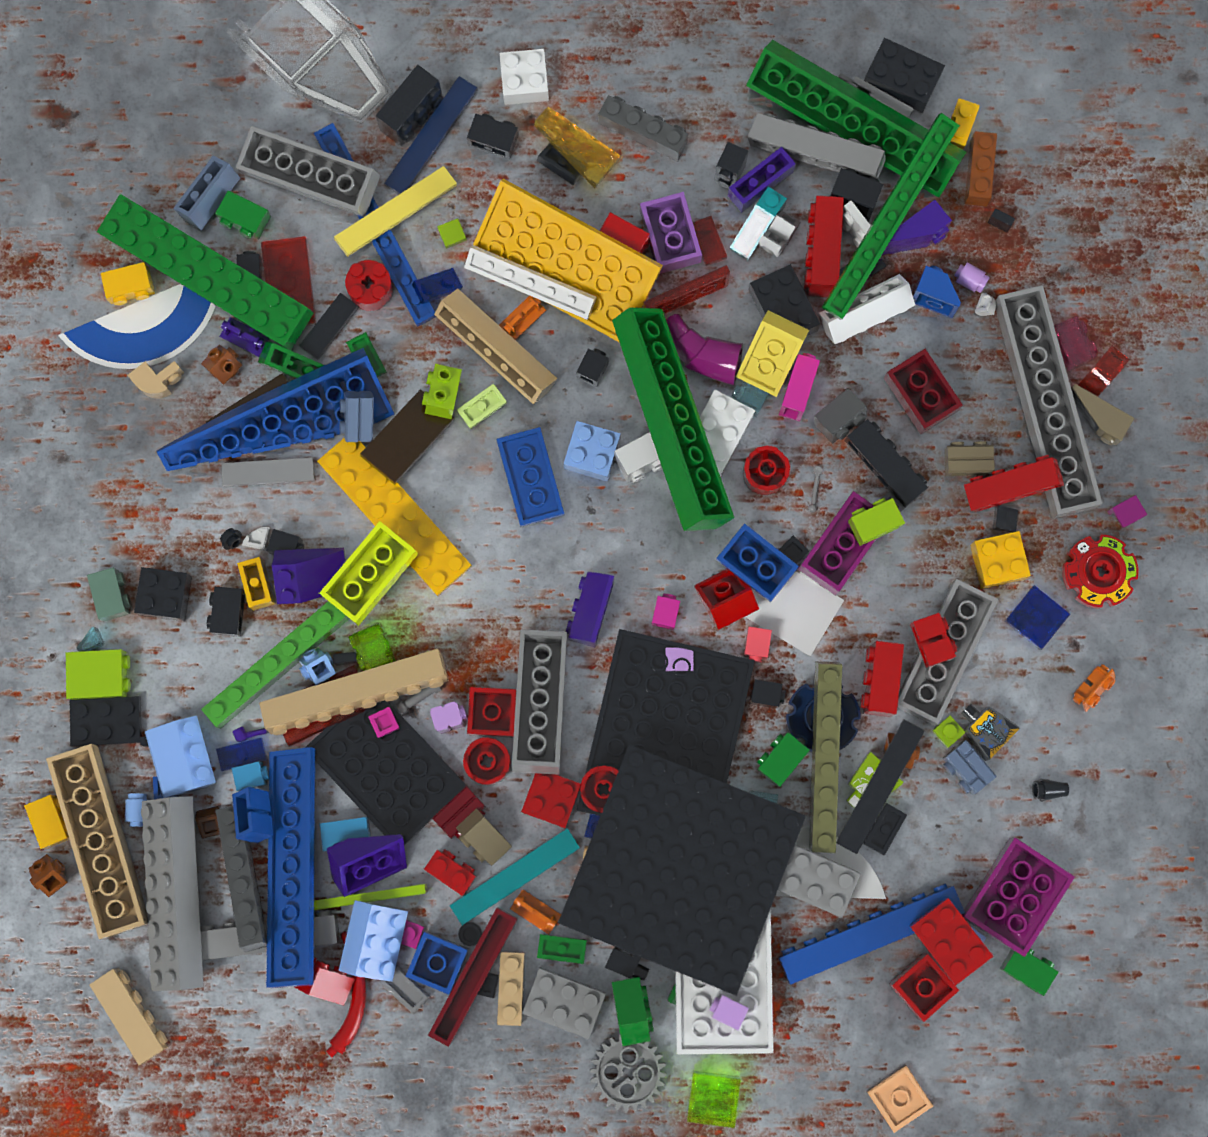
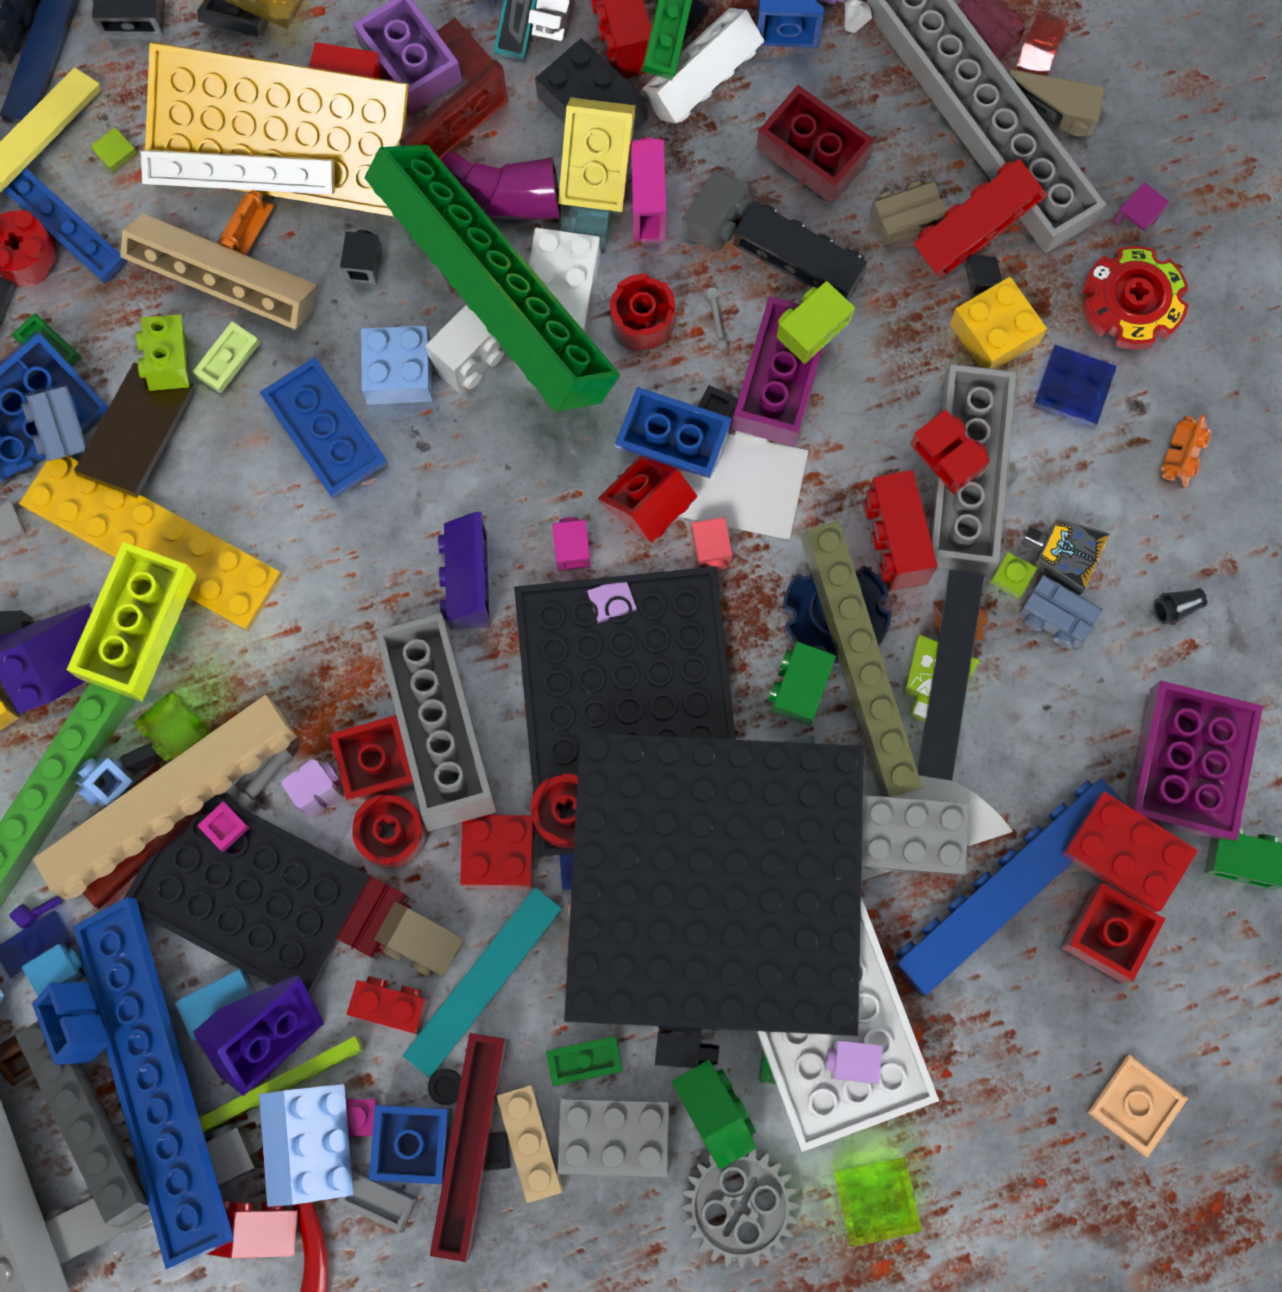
camera: 20 degrees left, 5 degrees down
clear blue plate [412,268,463,304] -> none
orange hinge [510,889,561,935] -> none
black brick [750,679,786,709] -> none
black plate [863,803,907,856] -> none

